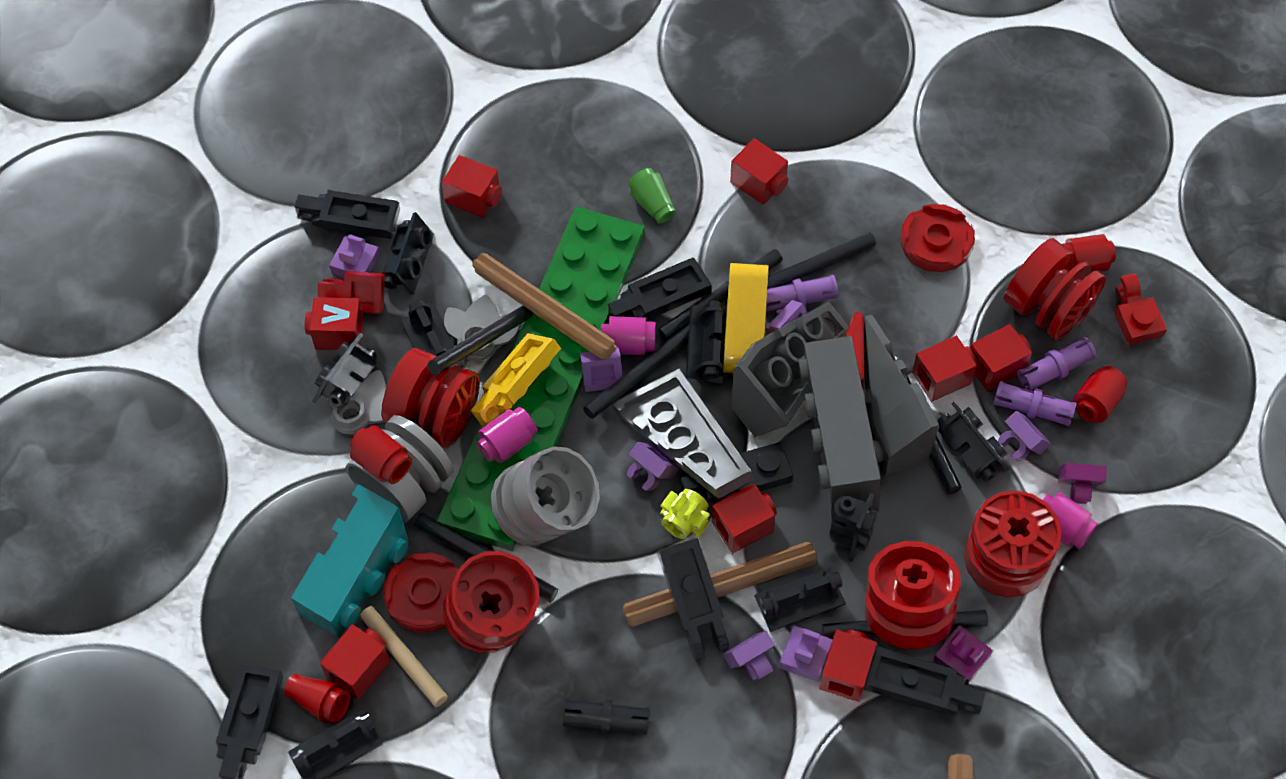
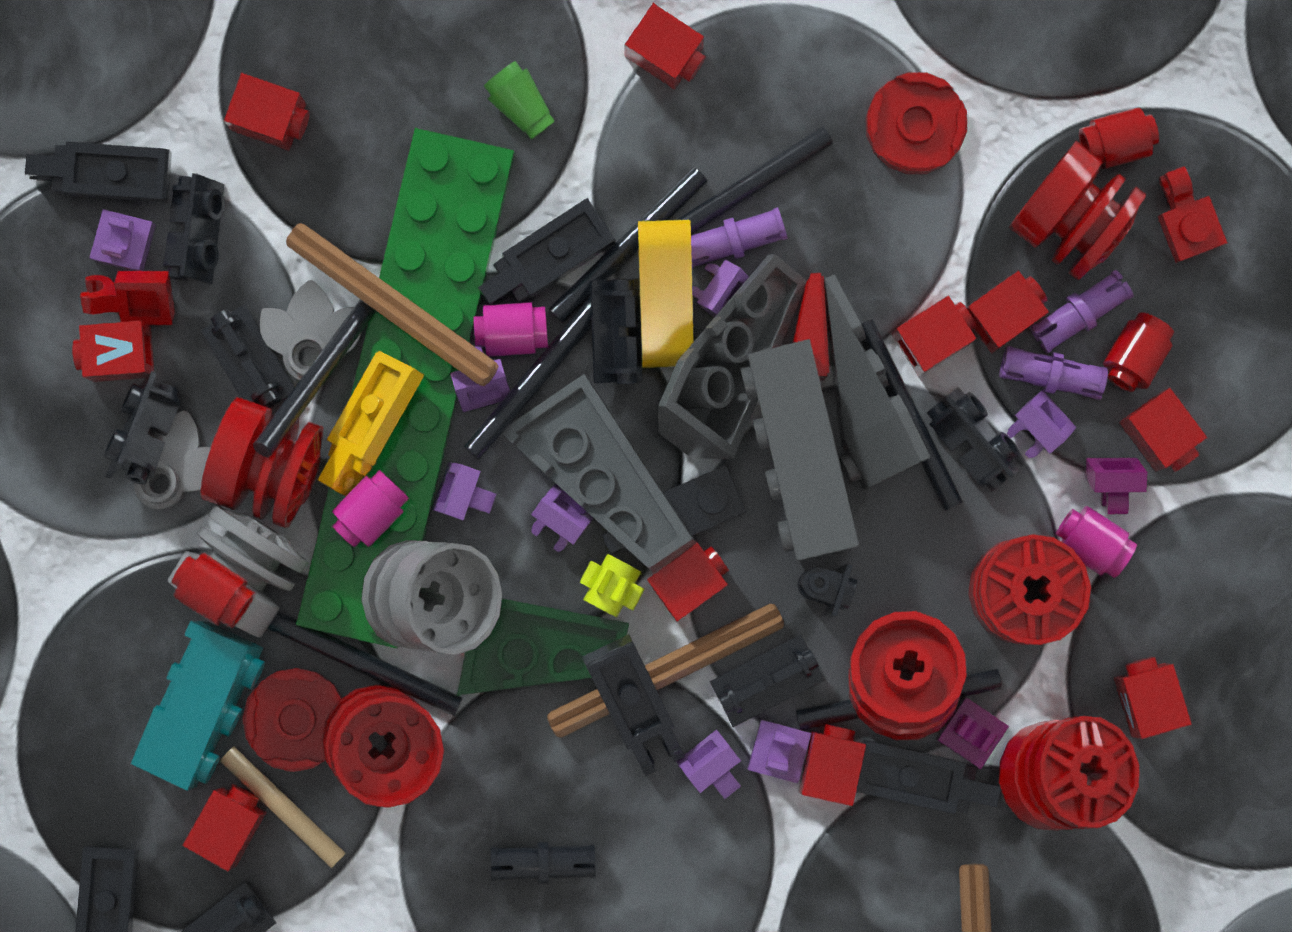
camera: 10 degrees left, 25 degrees up
red cone [284,673,350,723] -> none
none -> medium lavender tile [432,462,496,520]
none -> dark green wing [457,599,629,696]
none -> red wheel [999,716,1139,831]
none -> red brick [1114,657,1192,739]
none -> red brick [1119,388,1207,472]

